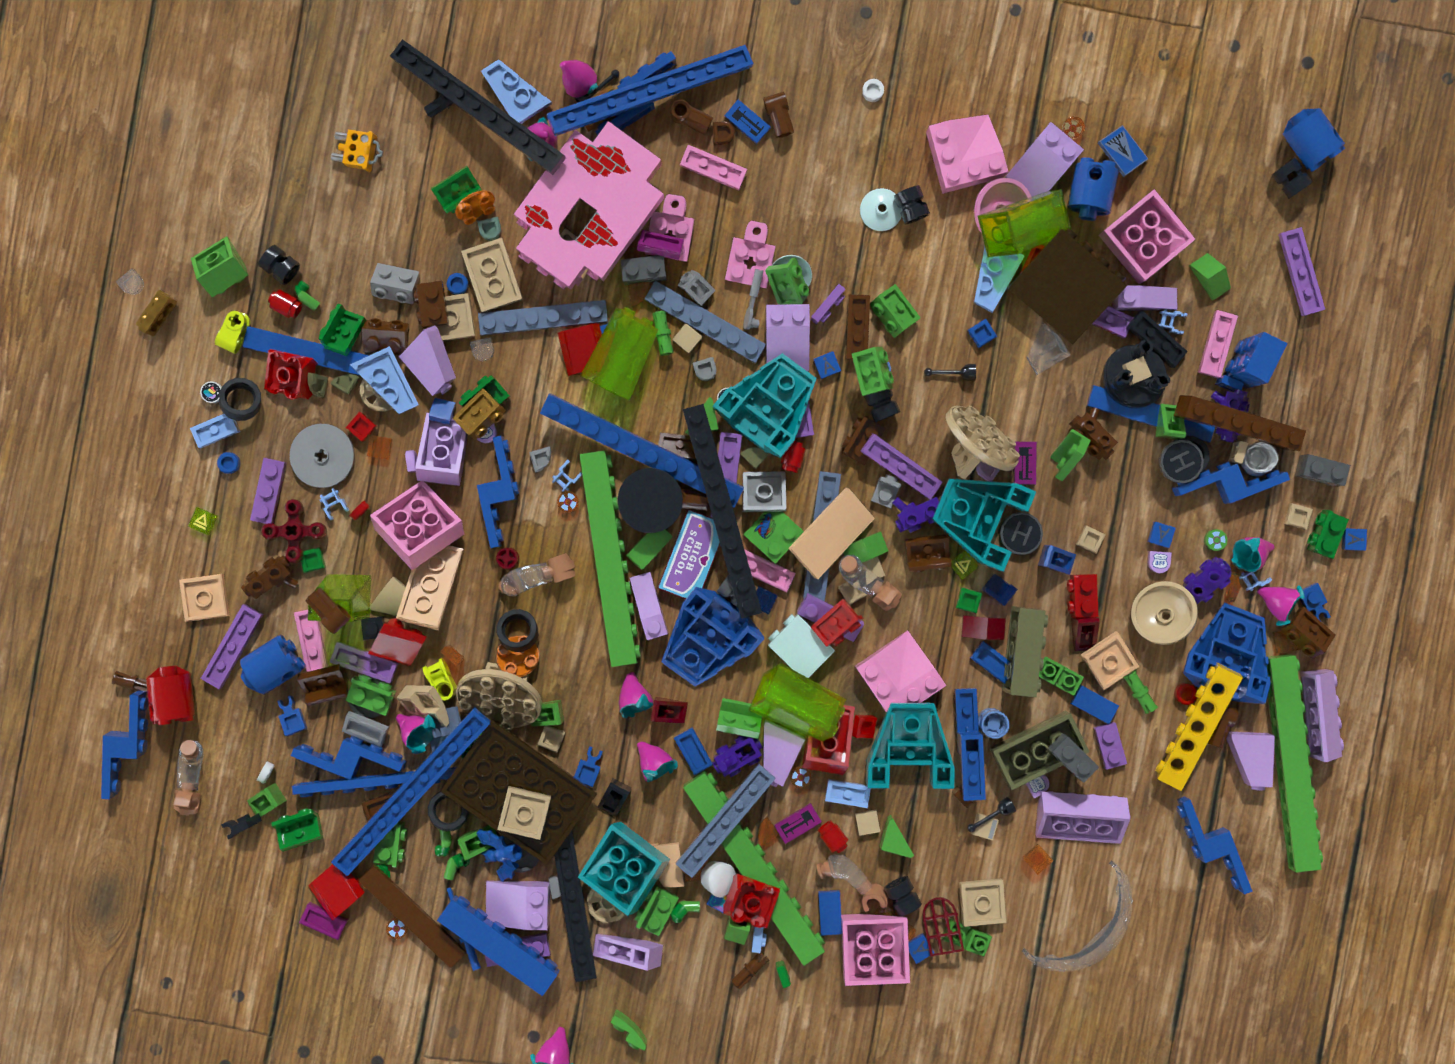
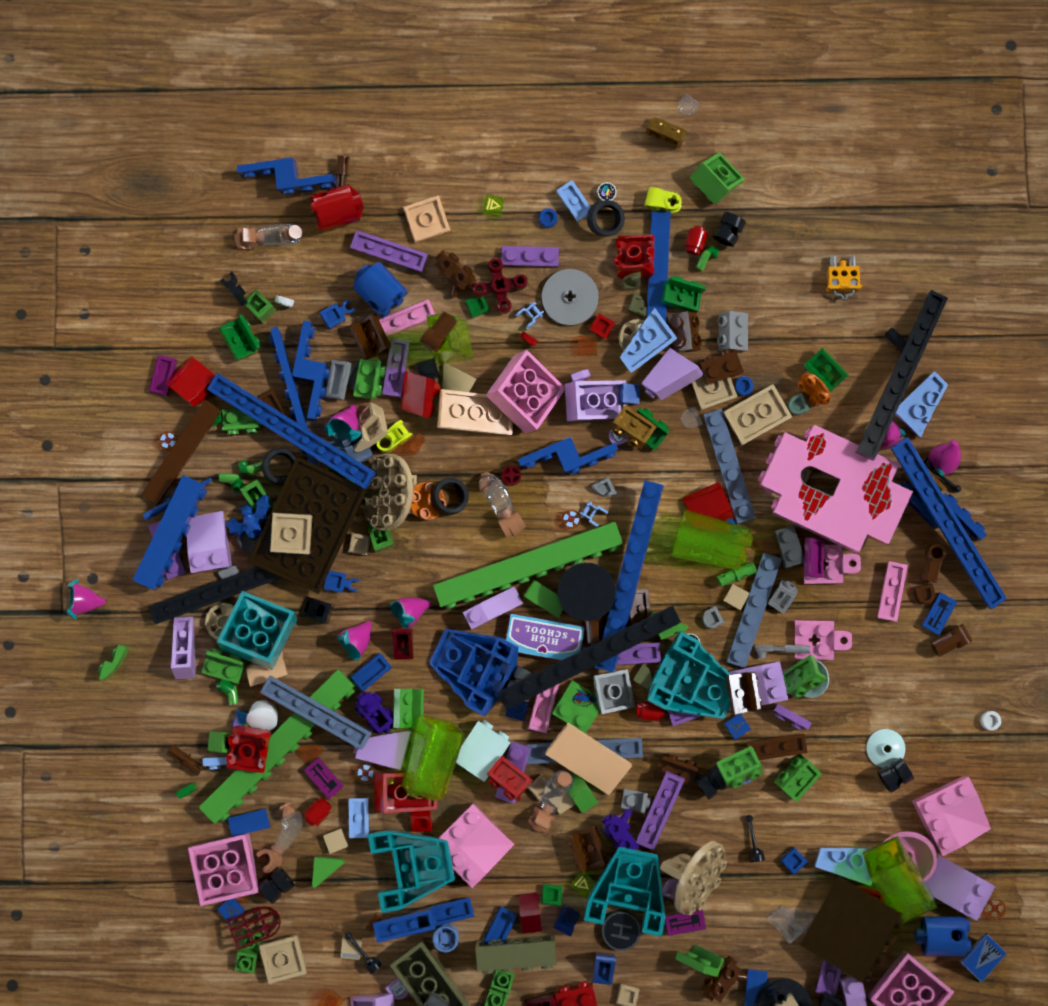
camera: 85 degrees right, 5 degrees down
none -> bracket [726,672,762,714]

